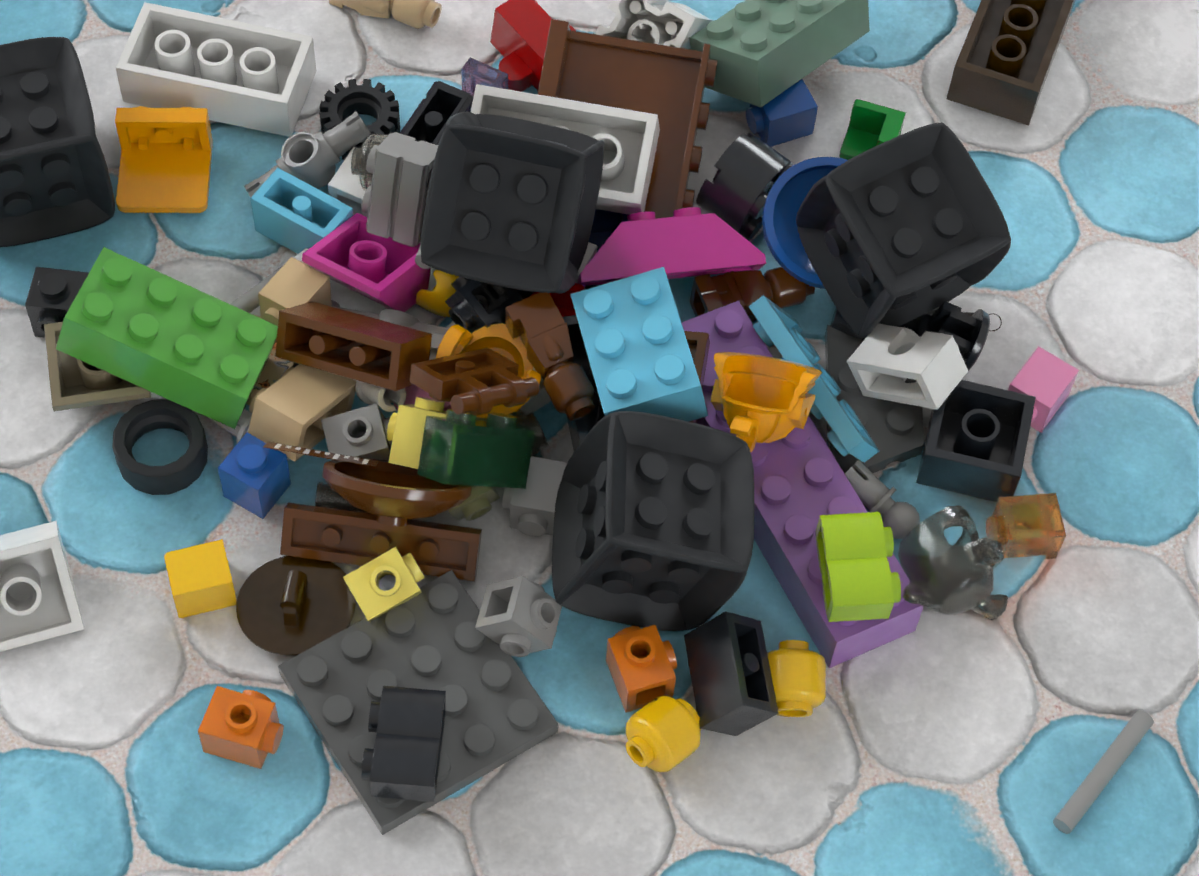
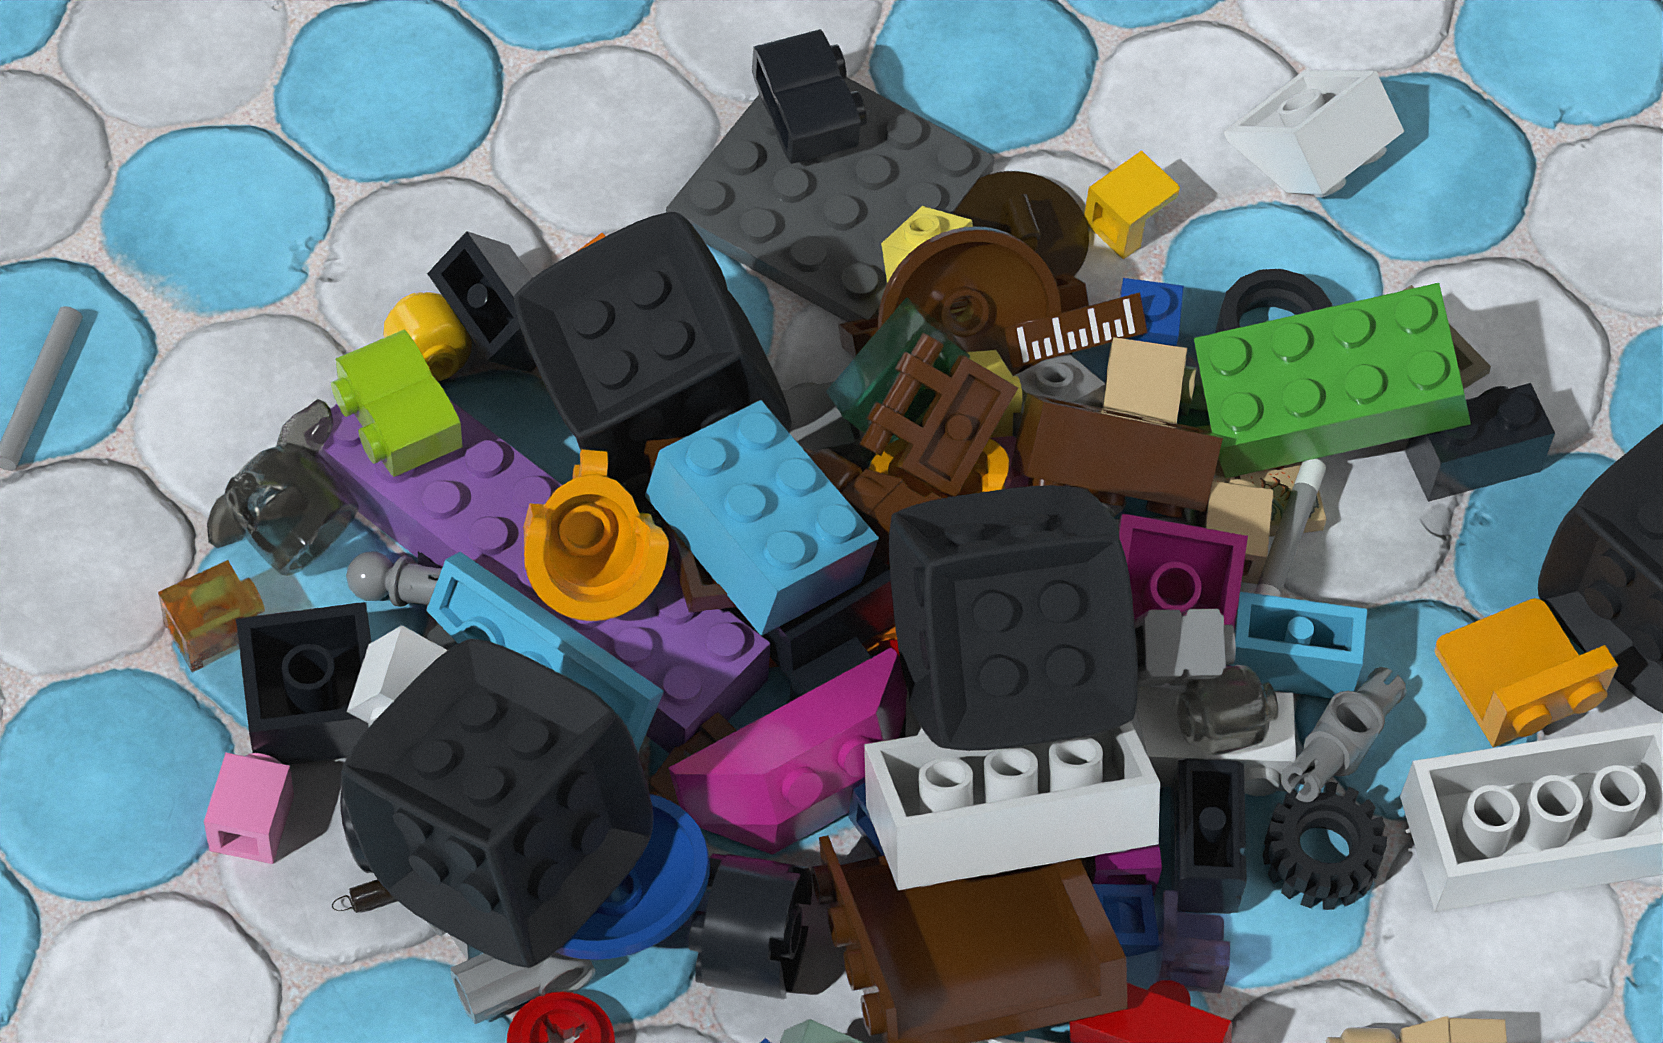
camera: 155 degrees right, 0 degrees up
orange brick [198,686,284,769] -> none
light grey brick [475,576,562,657] -> none
yellow head [625,696,701,772] -> none

